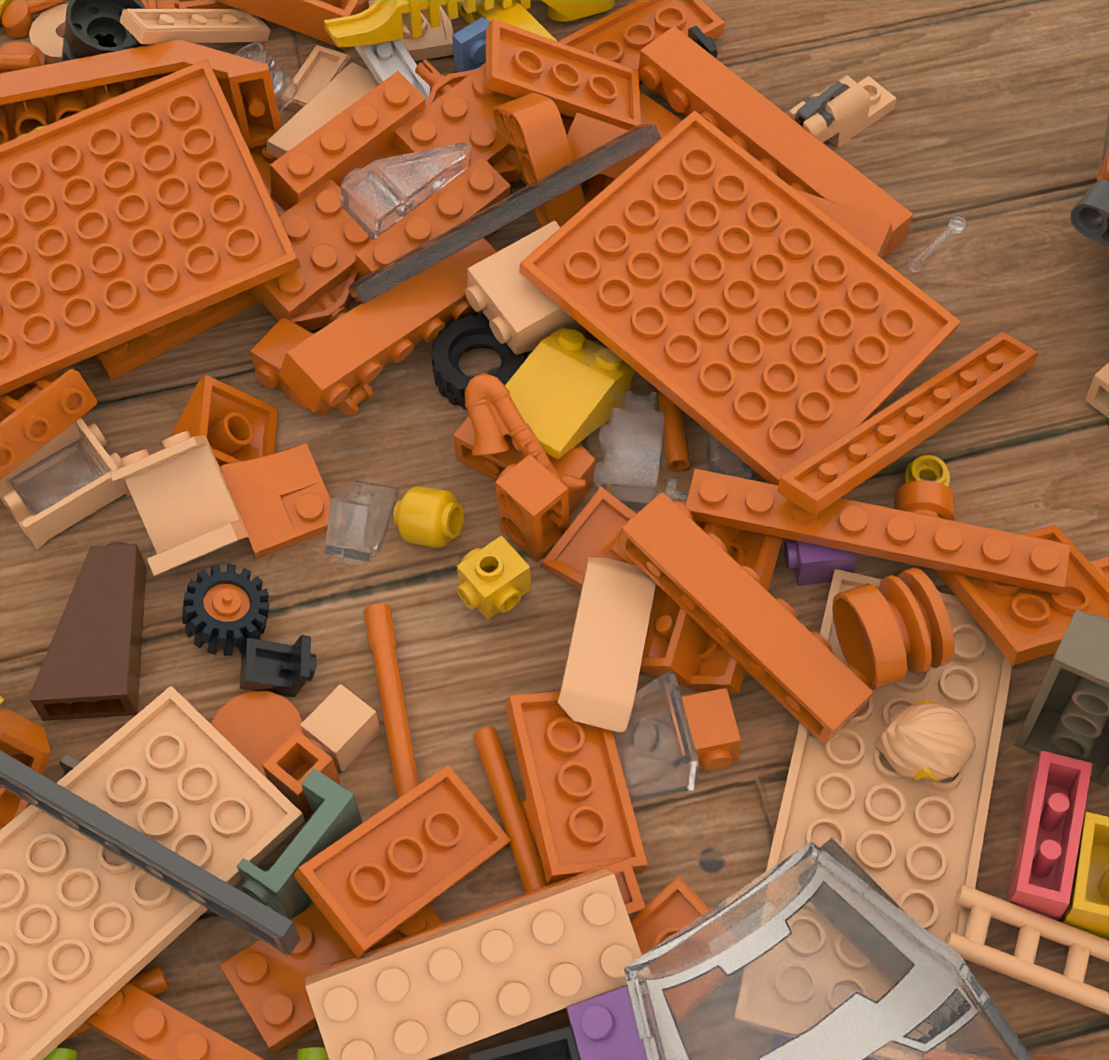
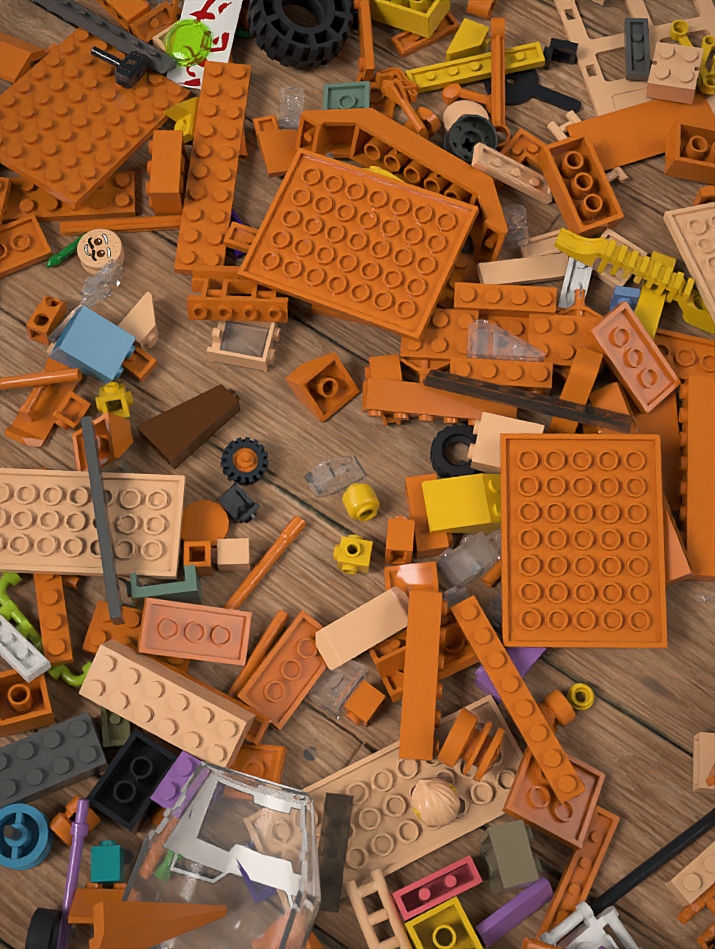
camera: 45 degrees right, 10 degrees up
light nougat panel [110,431,249,576] -> none
orange plate [220,443,341,559] -> none
orange piece [465,373,586,492] -> none
orange plate [777,332,1038,516] -> none

